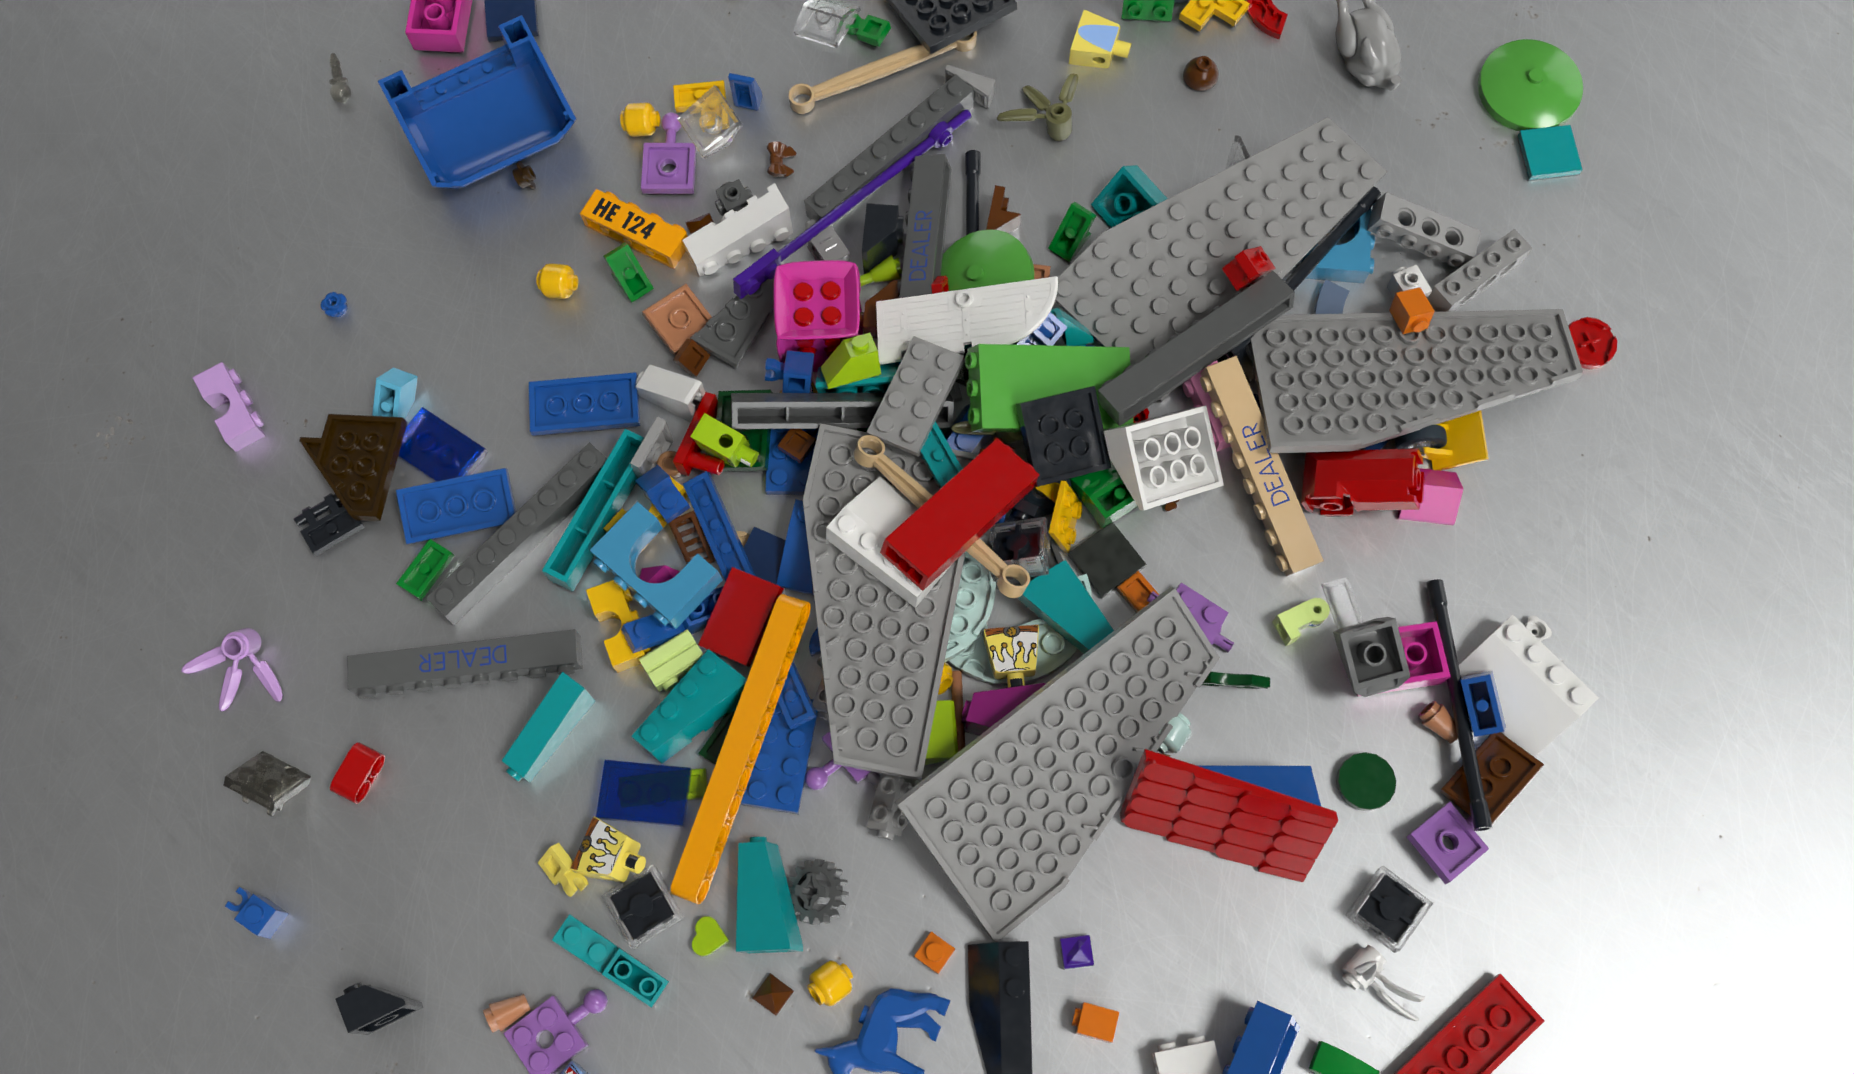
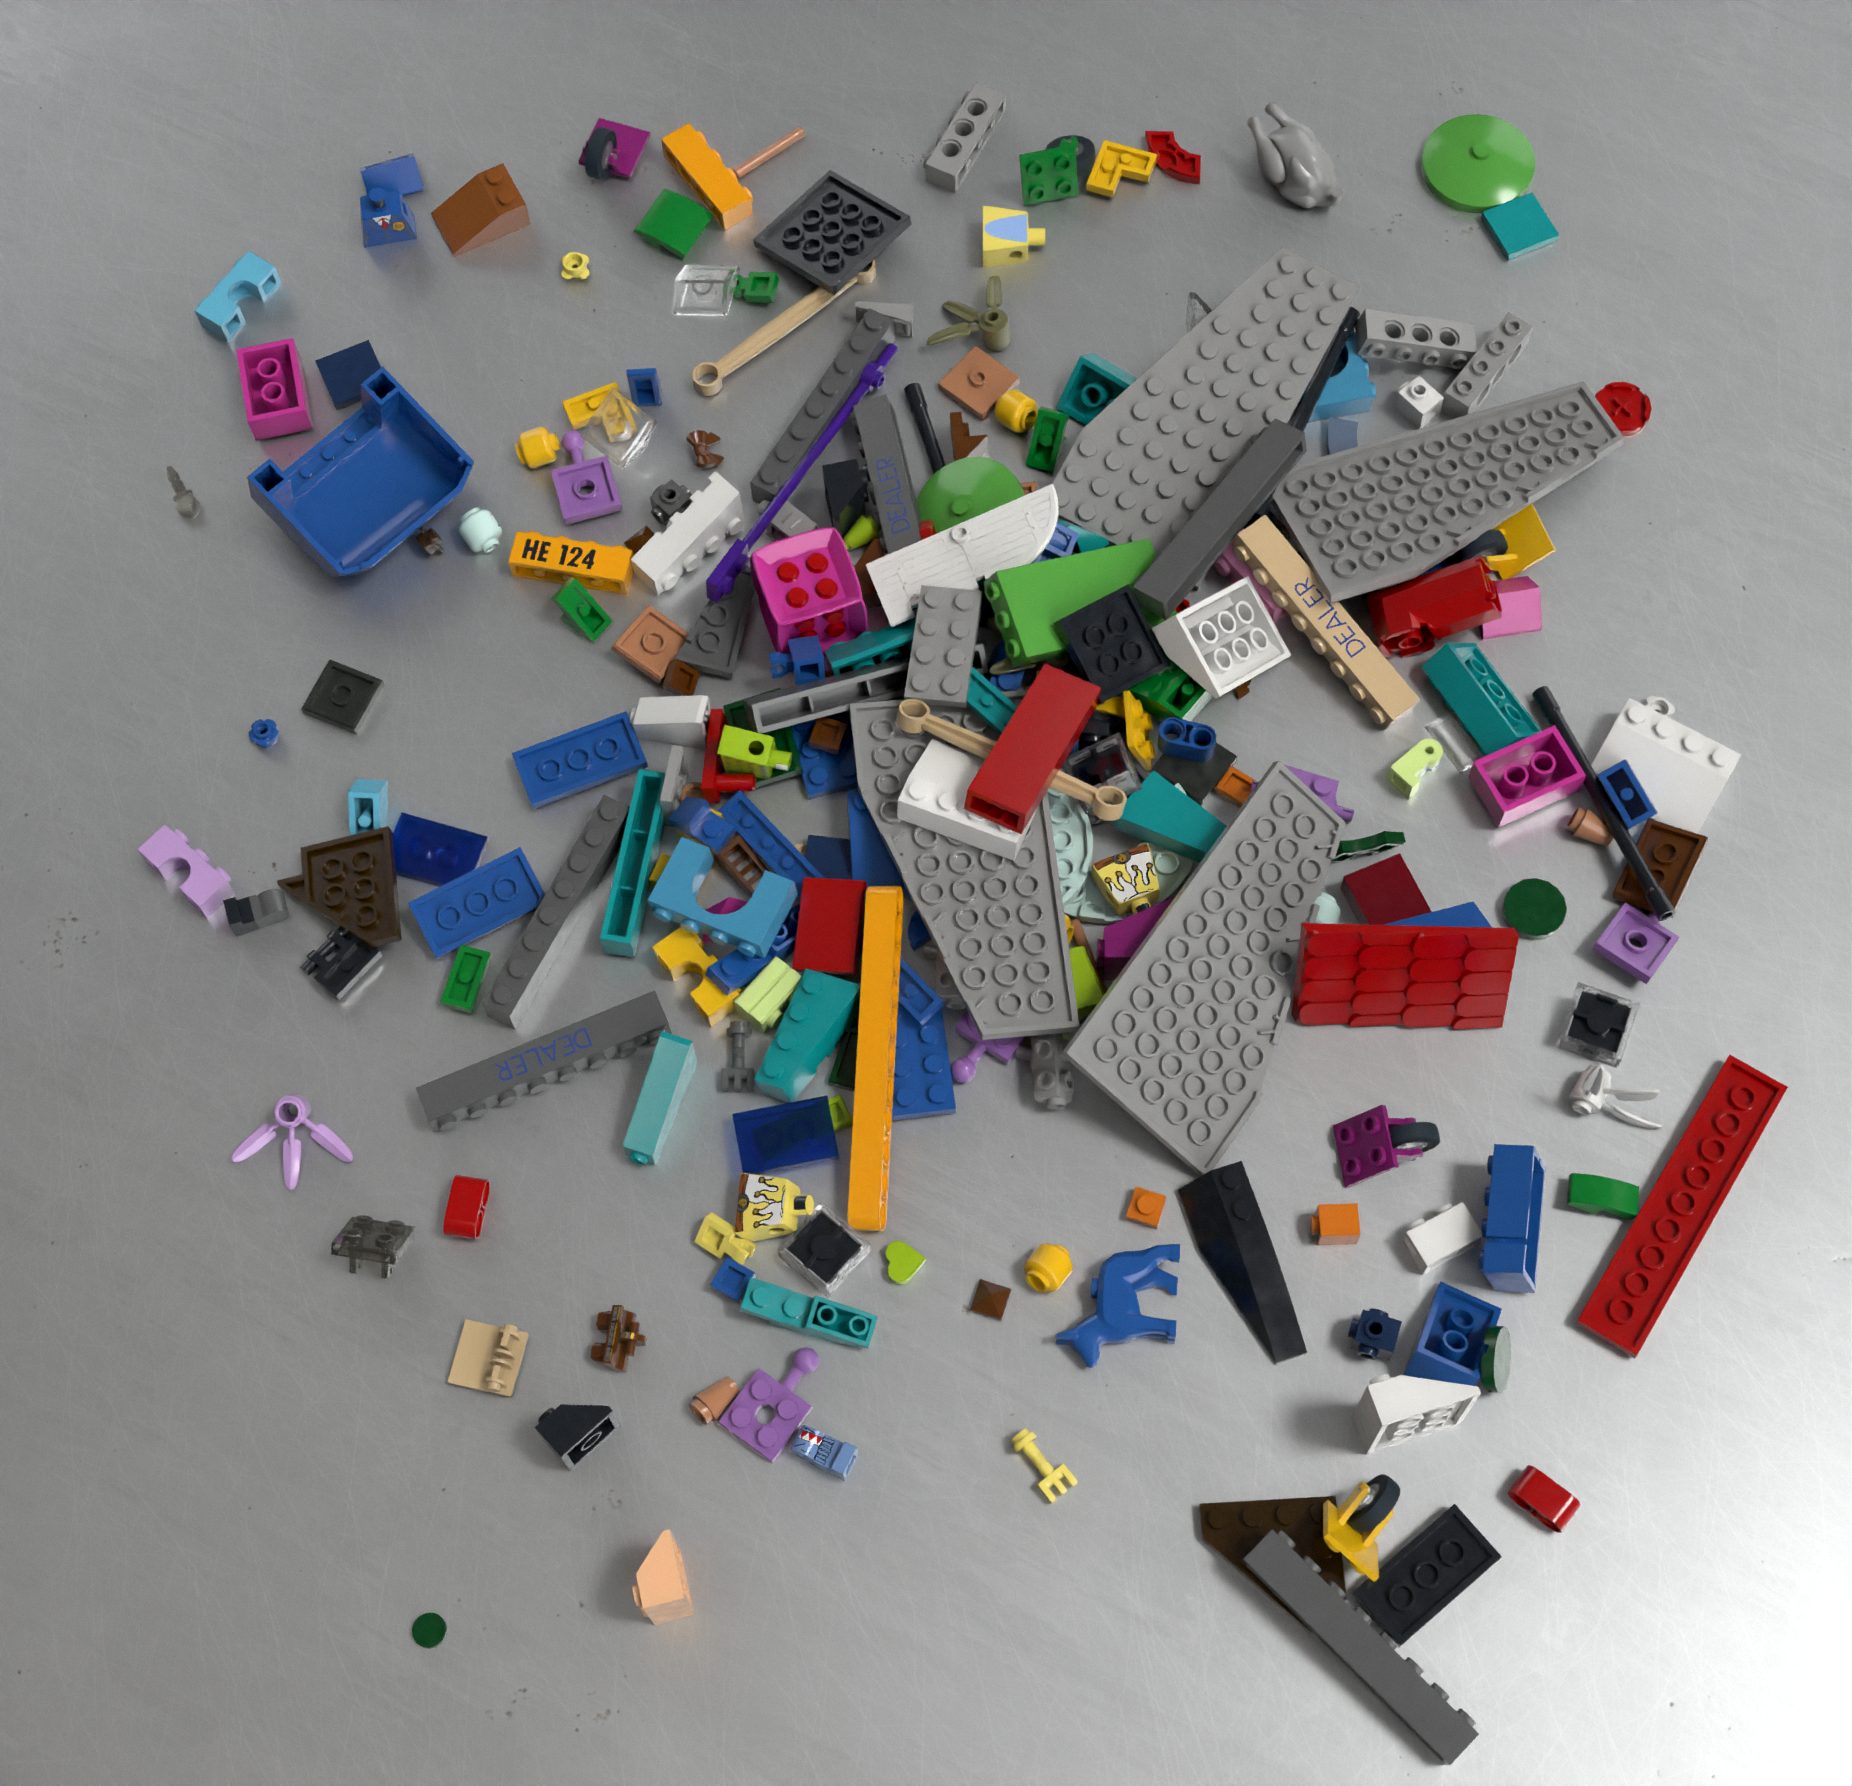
camera: 15 degrees left, 5 degrees down
blue brick [225,887,289,939] -> none
yellow head [536,263,579,299] -> none
teal slope [736,837,803,954] -> none
dark grey gear [789,859,849,925] -> none
lime slope [821,333,881,389] -> none
dark purple tile [1060,935,1094,970] -> none
reddish brown brick [1183,56,1219,91] -> none
red brick [1222,246,1276,291] -> none
dark grey slope [1333,617,1410,697] -> none
orange brick [1389,287,1435,334] -> none
none -> leg [223,889,289,937]
none -> pearl dark grey tile [301,659,384,734]
none -> tan hinge [447,1319,529,1397]
none -> light aqua head [458,508,503,553]
none -> reddish brown hips [590,1305,647,1372]
none -> blue plate [710,1257,756,1304]
none -> dark grey hinge [721,1021,755,1092]
none -> nougat plate [938,346,1020,420]
none -> yellow head [995,389,1038,433]
none -> blue beam [1157,718,1216,763]
none -> magenta plate [1333,1105,1440,1188]
none -> dark red brick [1340,853,1432,925]
none -> teal slope [1422,643,1542,756]

